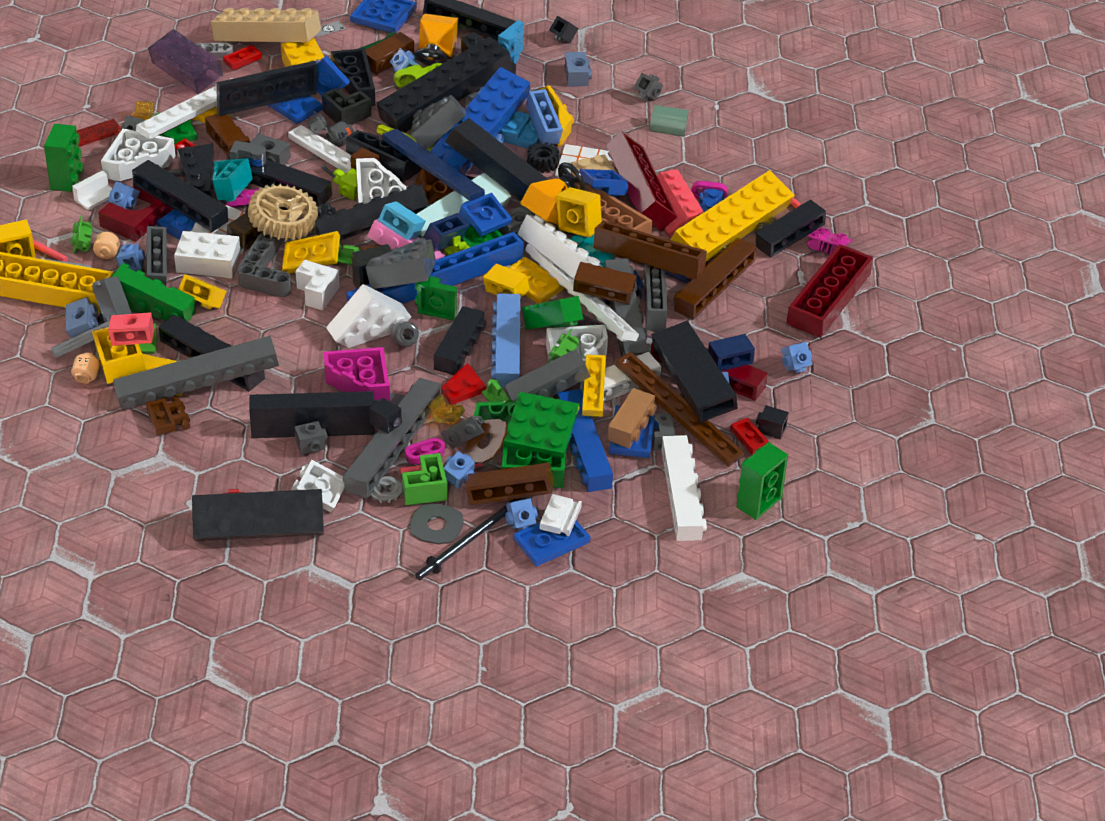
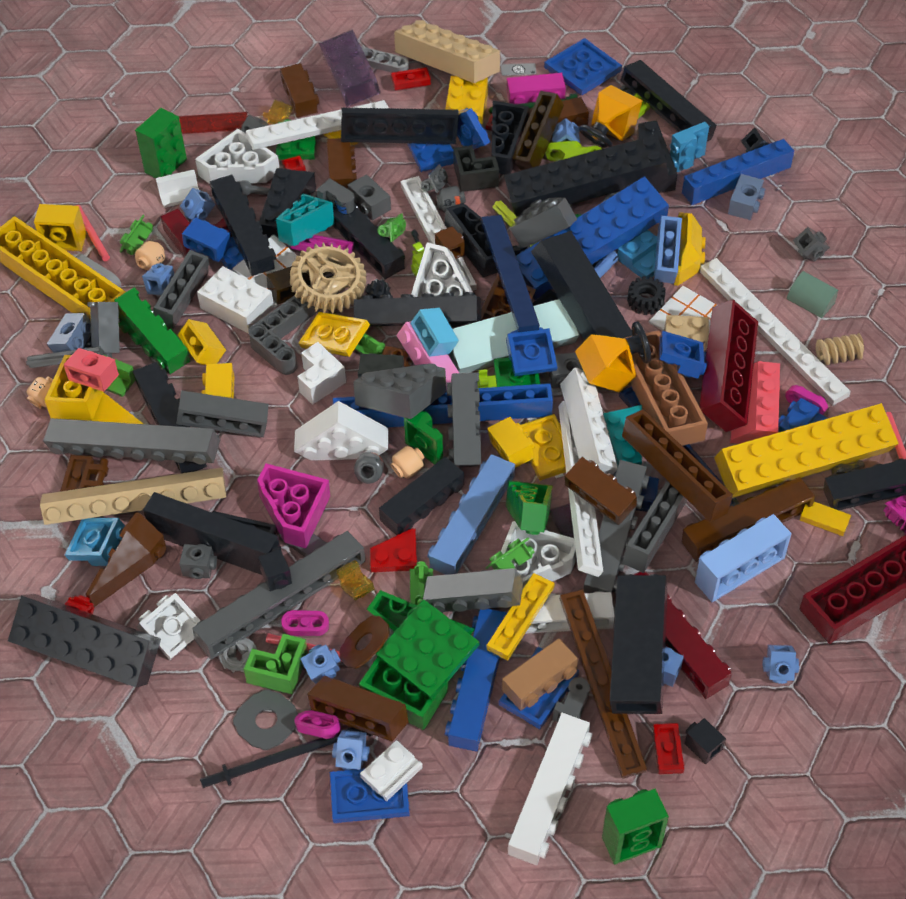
camera: 30 degrees right, 10 degrees up
dark blue brick [423,213,469,252] -> none
dark grey hinge [440,416,484,449] -> none
yellow brick [556,187,602,237] -> none
dark blue brick [708,334,755,371] -> none
none -> tan brick [40,467,226,525]
none -> dark azure plate [65,518,125,566]
none -> reddish brown wedge [86,512,167,607]
none -> dark grey brick [176,390,269,437]
none -> blue brick [182,217,231,262]
none -> yellow brick [201,363,235,398]
none -> reddish brown brick [280,63,320,118]
none -> dark pink plate [294,711,340,739]
none -> bright green hinge [378,213,406,242]
none -> light nougat head [390,446,424,479]
none -> dark grey wedge [447,373,481,467]
none -> dark pink brick [506,73,566,104]
none -> dark brown brick [512,91,564,170]
none -> blue brick [682,139,794,205]
none -> light blue brick [695,514,792,602]
none -> white plate [700,258,851,406]
none -> yellow tile [800,502,851,536]
none -> tan piece [816,333,864,365]

